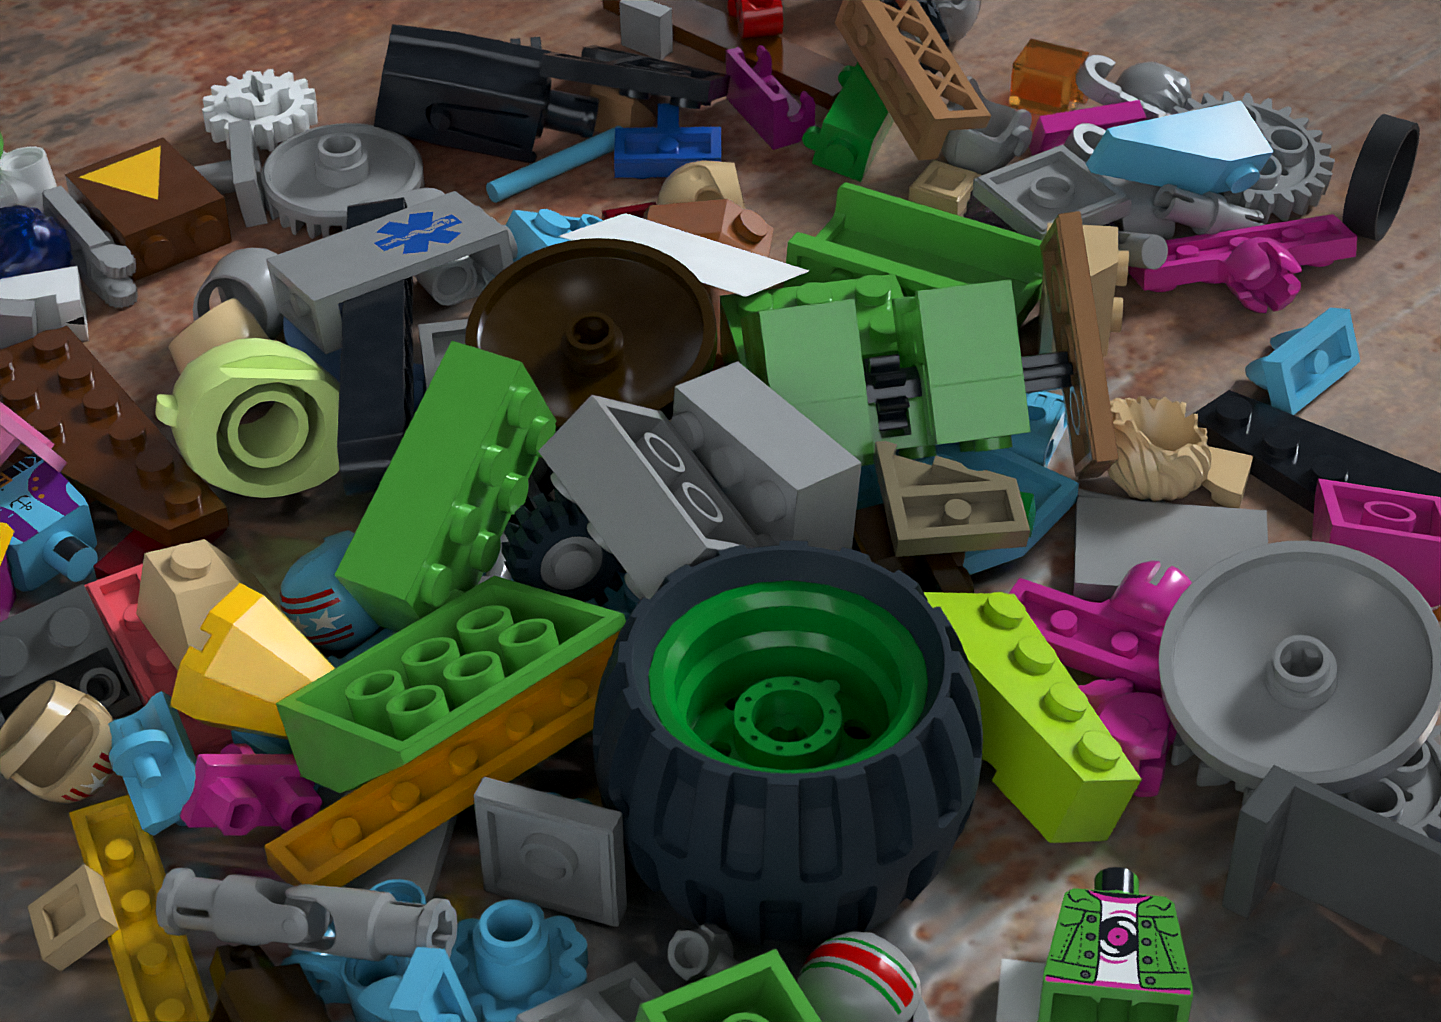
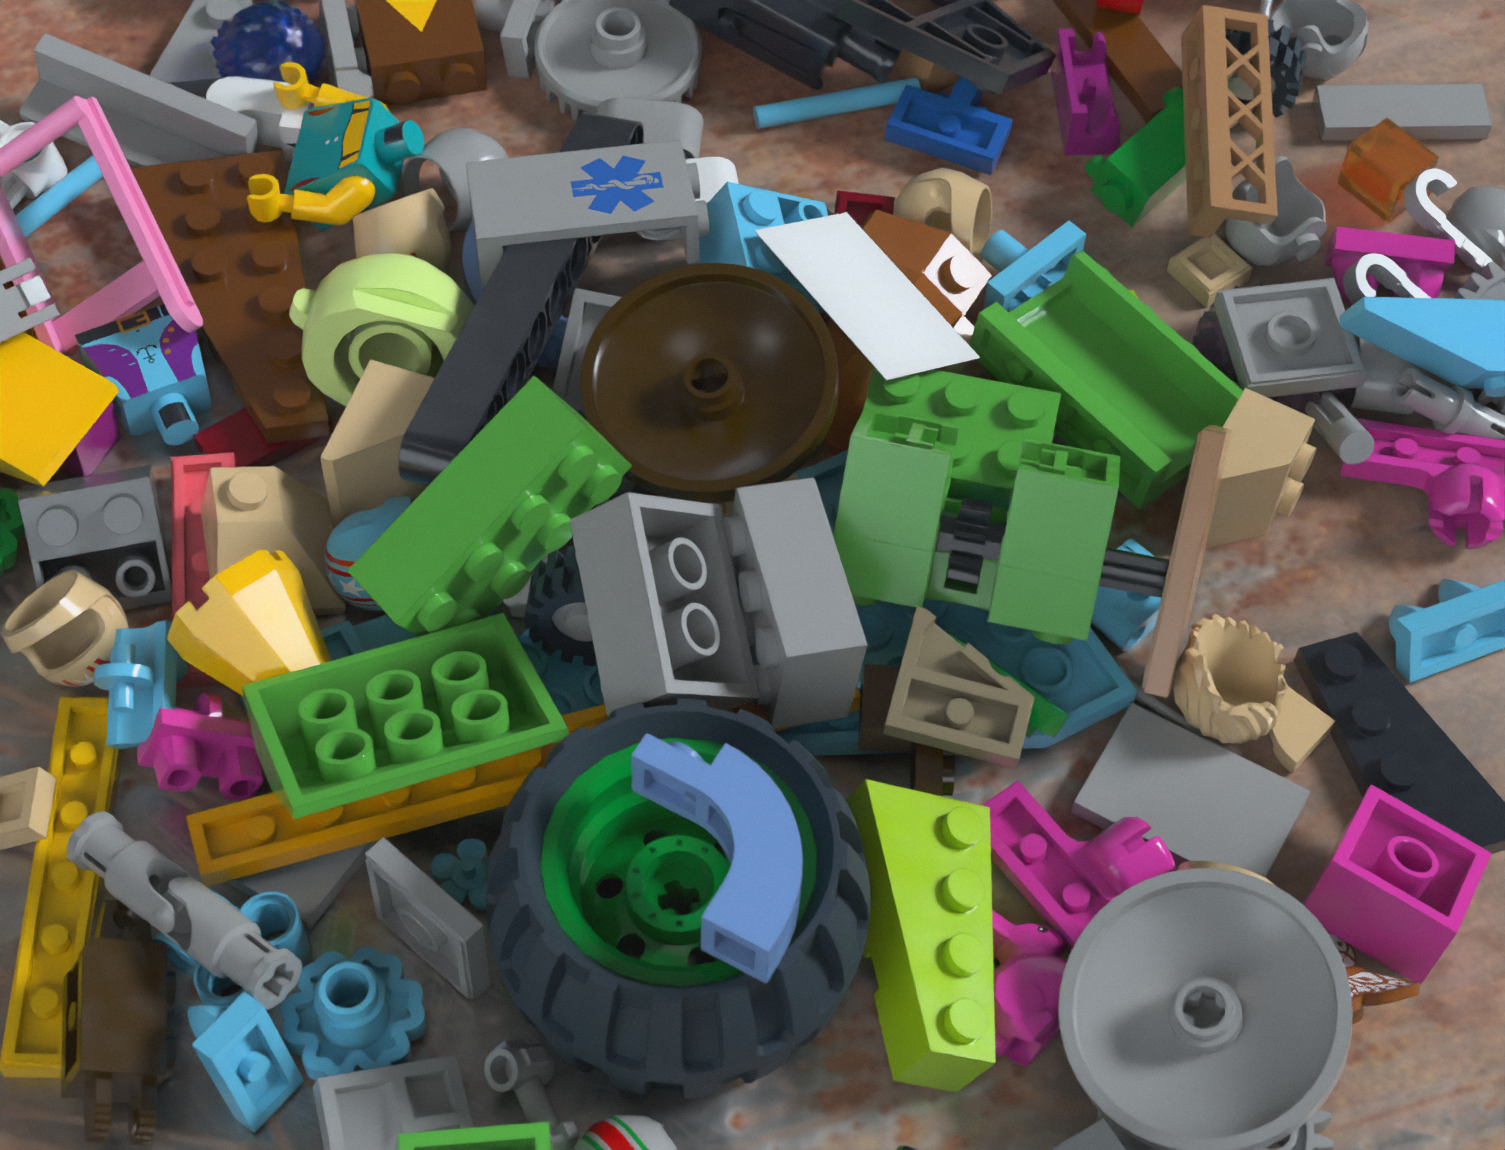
camera: 20 degrees right, 15 degrees up
none -> torso [247,62,424,231]
none -> tan slope [320,359,435,529]
none -> medium blue arch [631,733,803,984]
none -> medium azure tile [981,221,1086,312]
none -> light grey tile [1313,84,1492,141]

